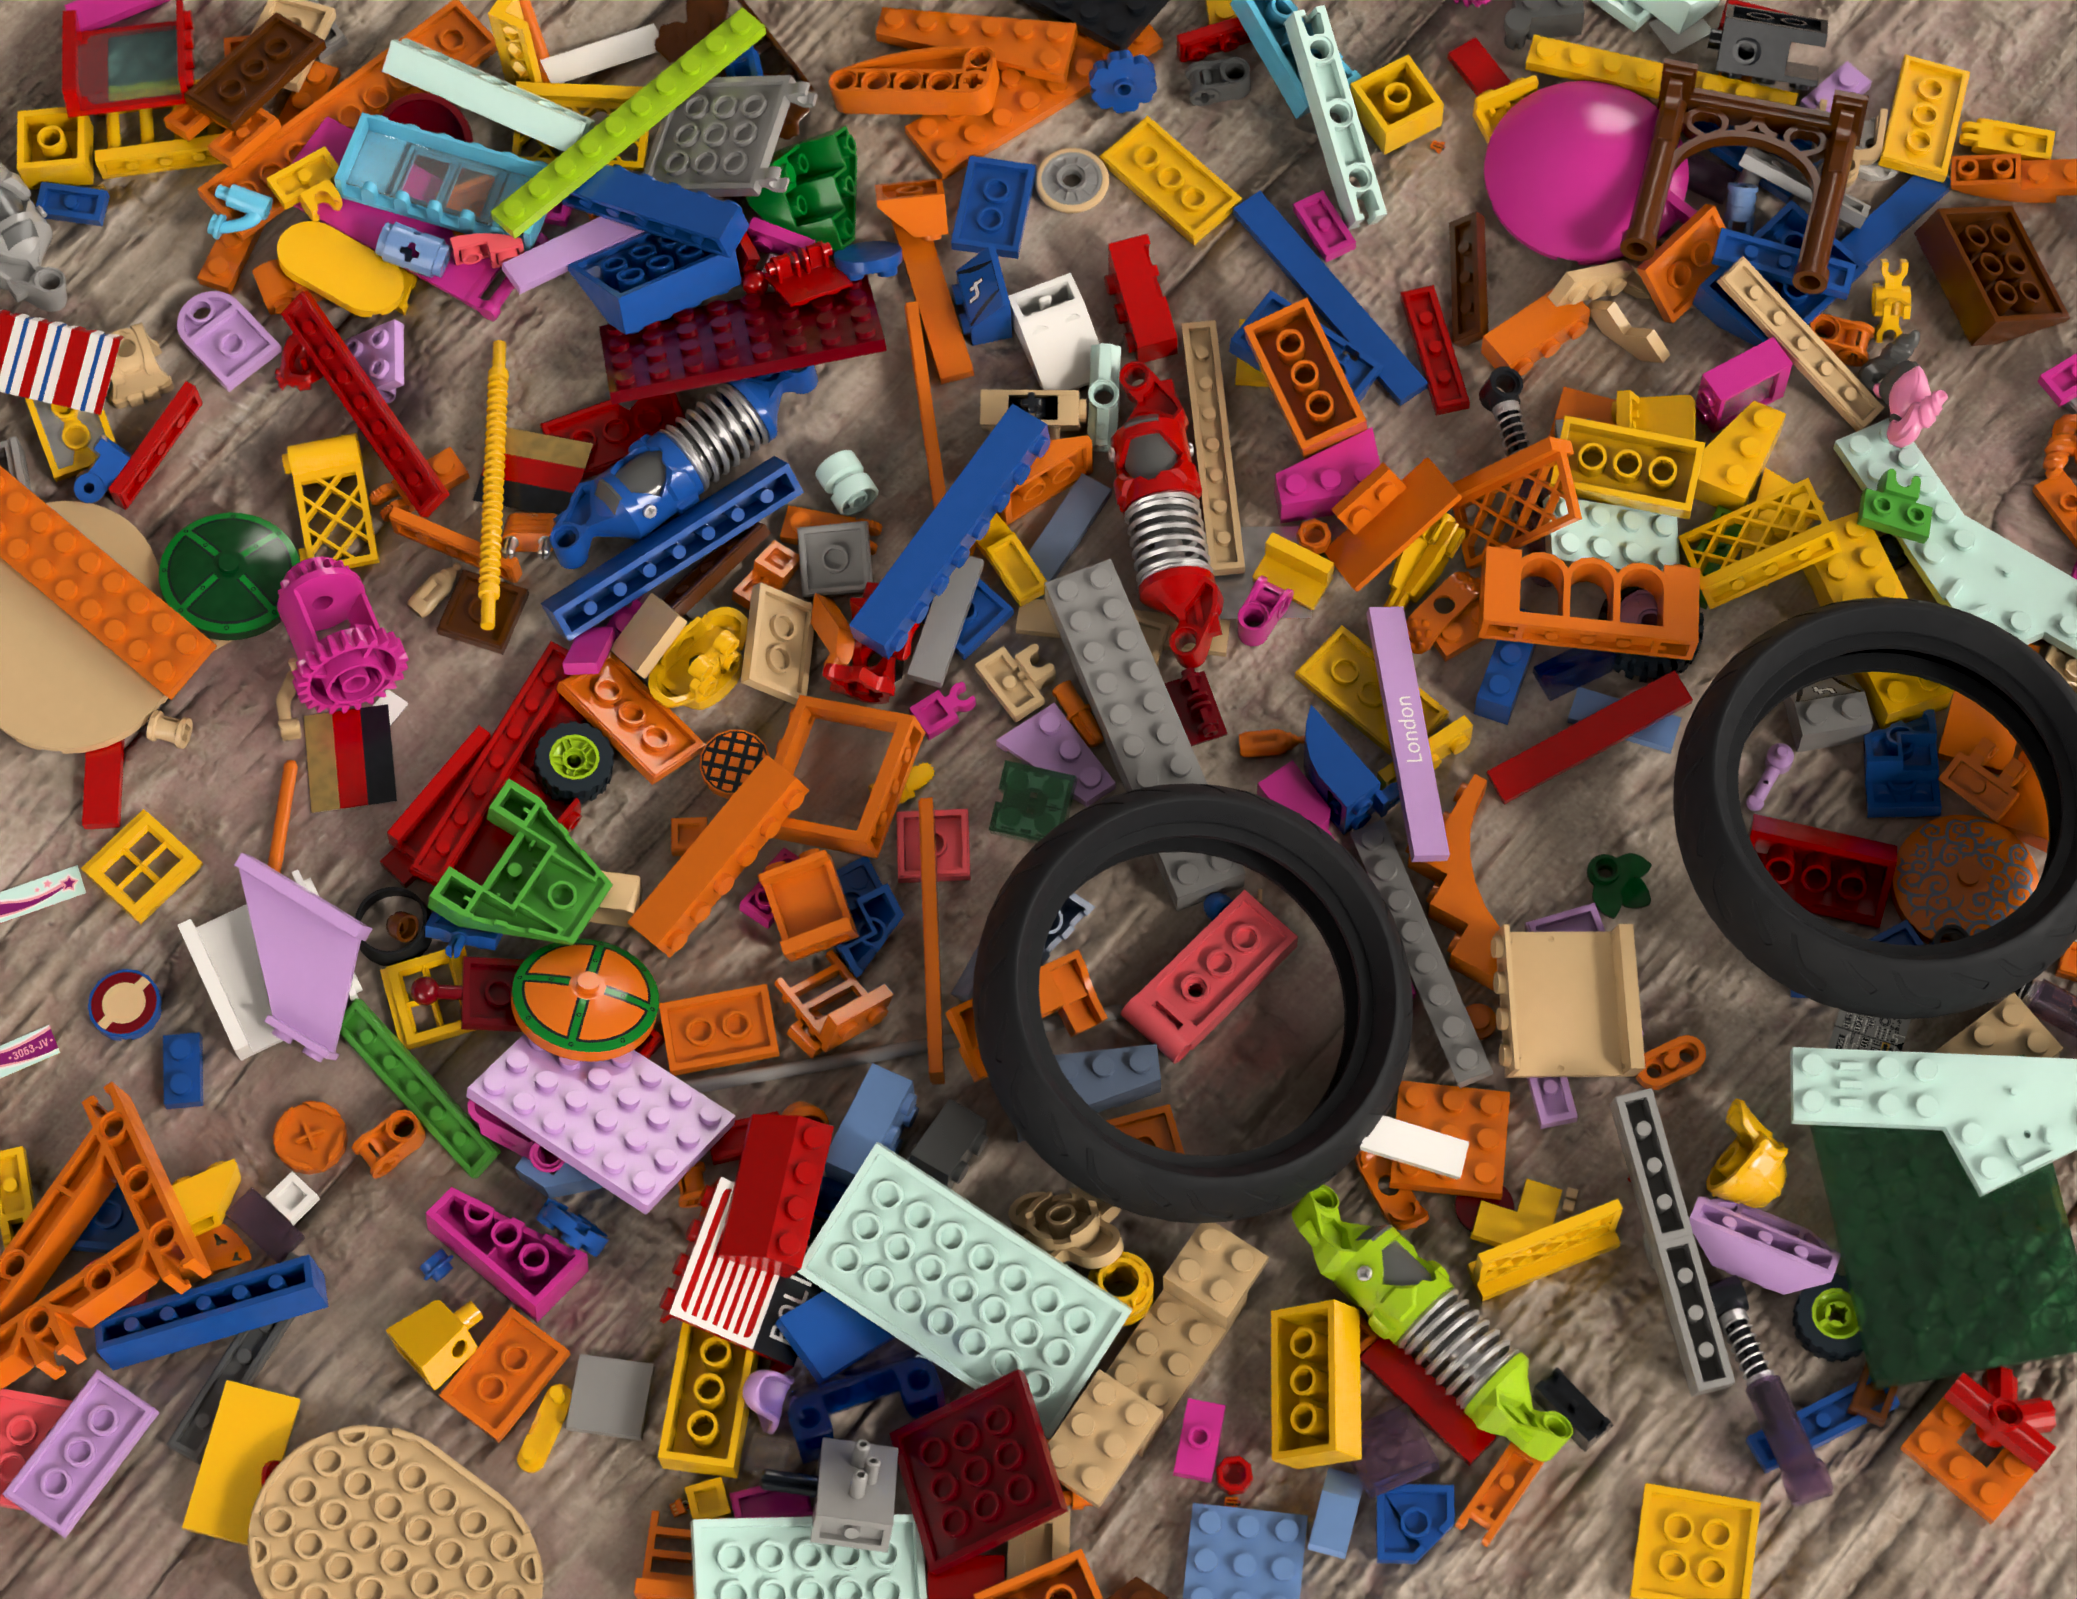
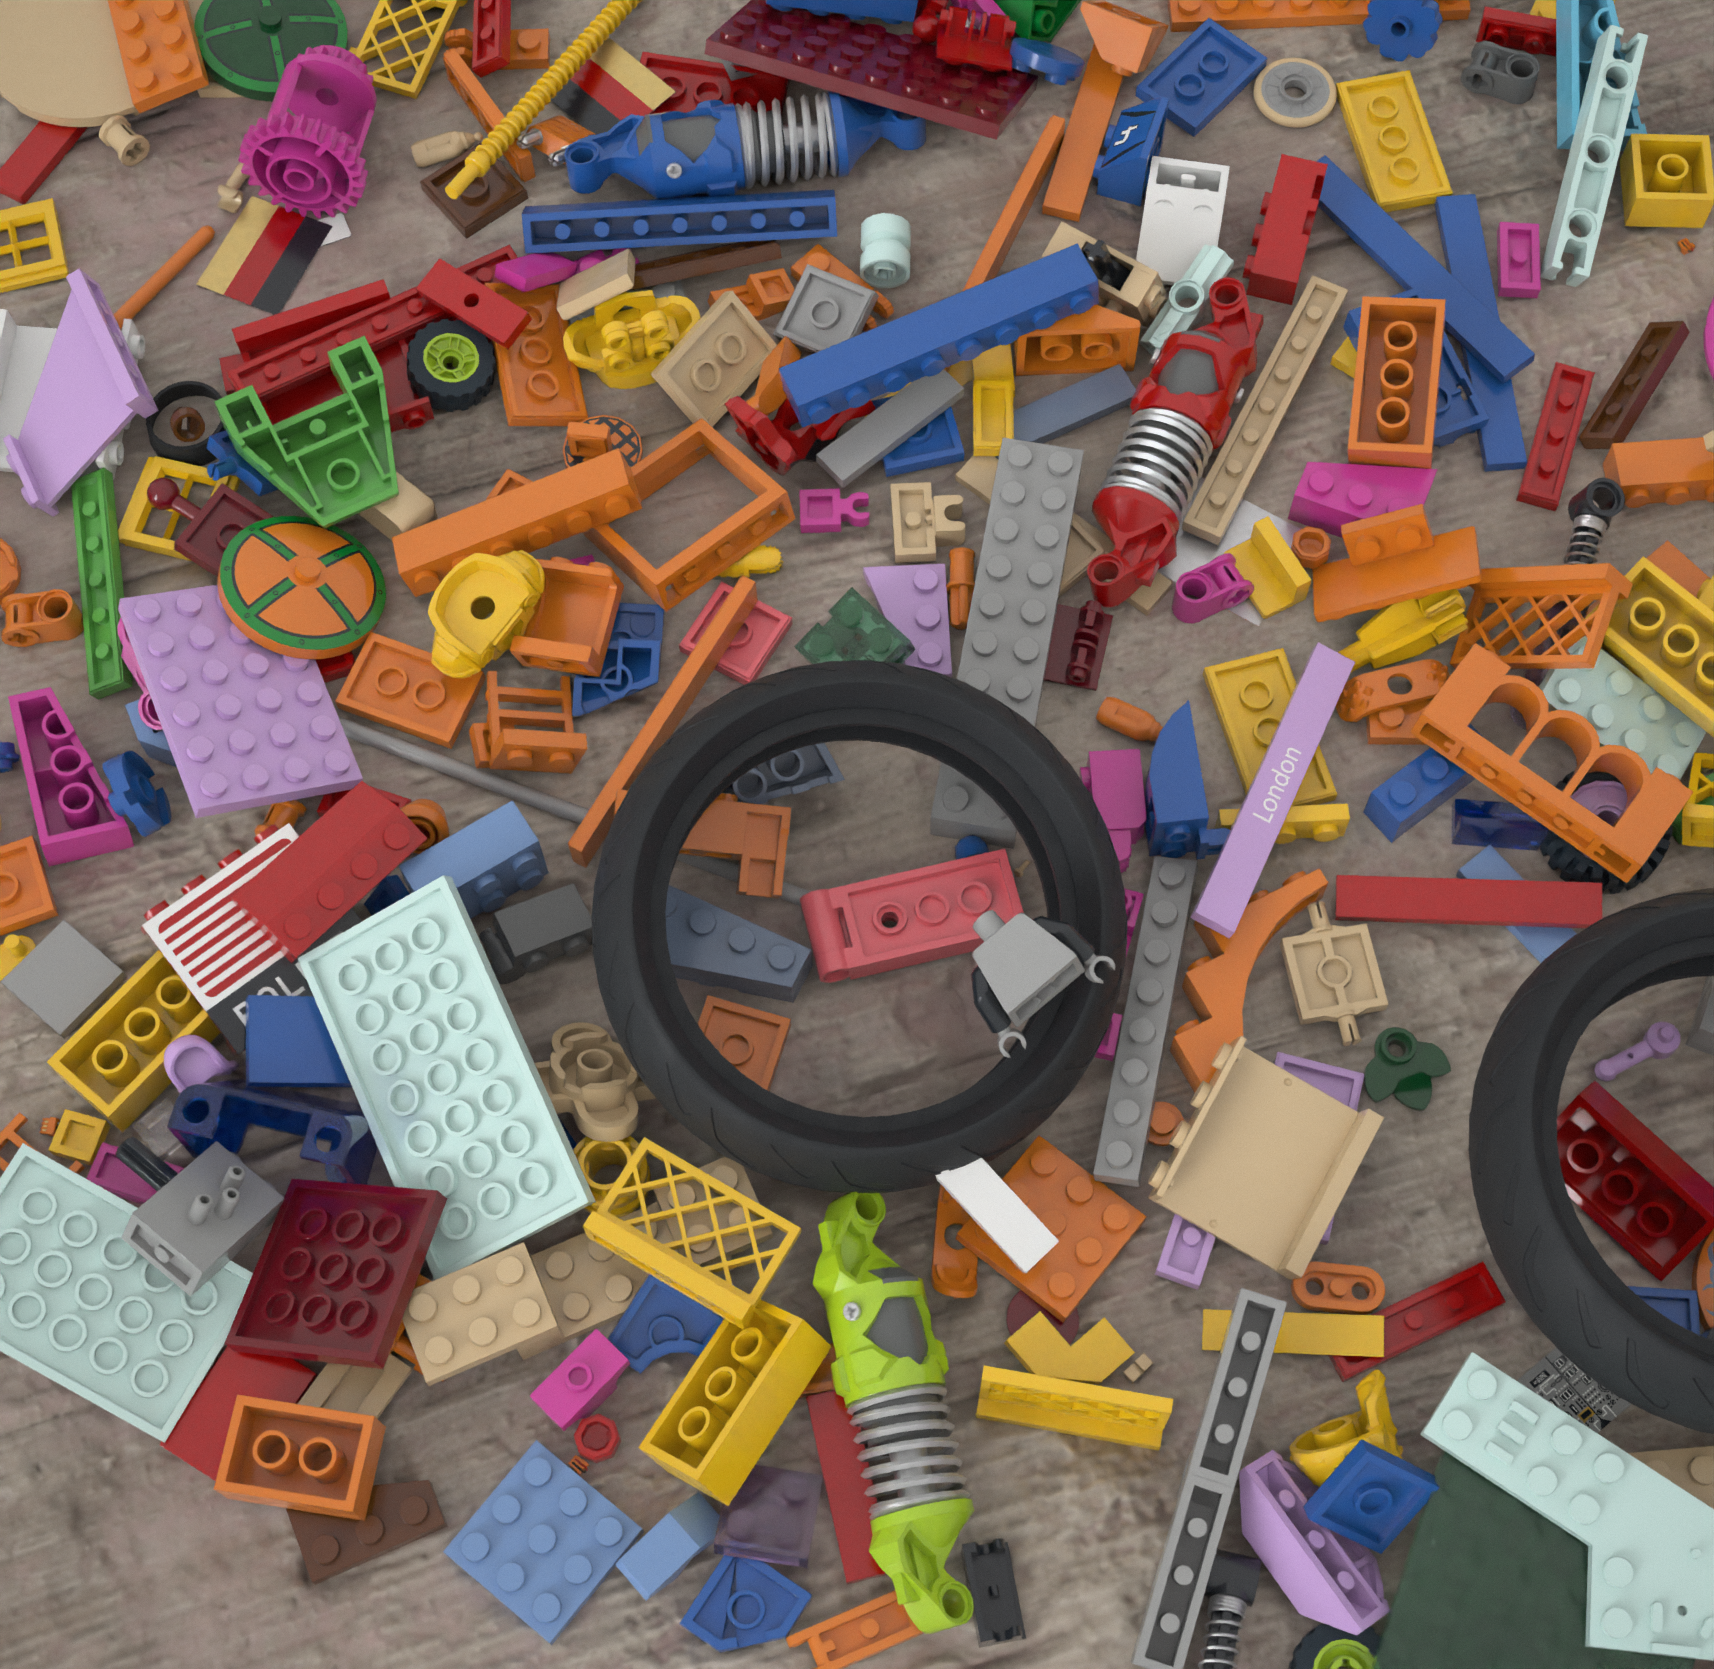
camera: 30 degrees right, 0 degrees up
none -> red tile [415,258,532,350]
none -> yellow piece [428,550,545,679]
none -> orange tile [567,421,613,458]
none -> yellow fence [583,1137,802,1330]
none -> blue tile [607,1274,724,1373]
none -> light grey torso [971,910,1115,1058]
none -> yellow sticker [1202,1309,1384,1357]
none -> tan plate [1280,901,1388,1046]
none -> blue plate [1303,1439,1440,1554]
none -> blue tile [1316,155,1535,384]
none -> red tile [1328,1261,1506,1382]

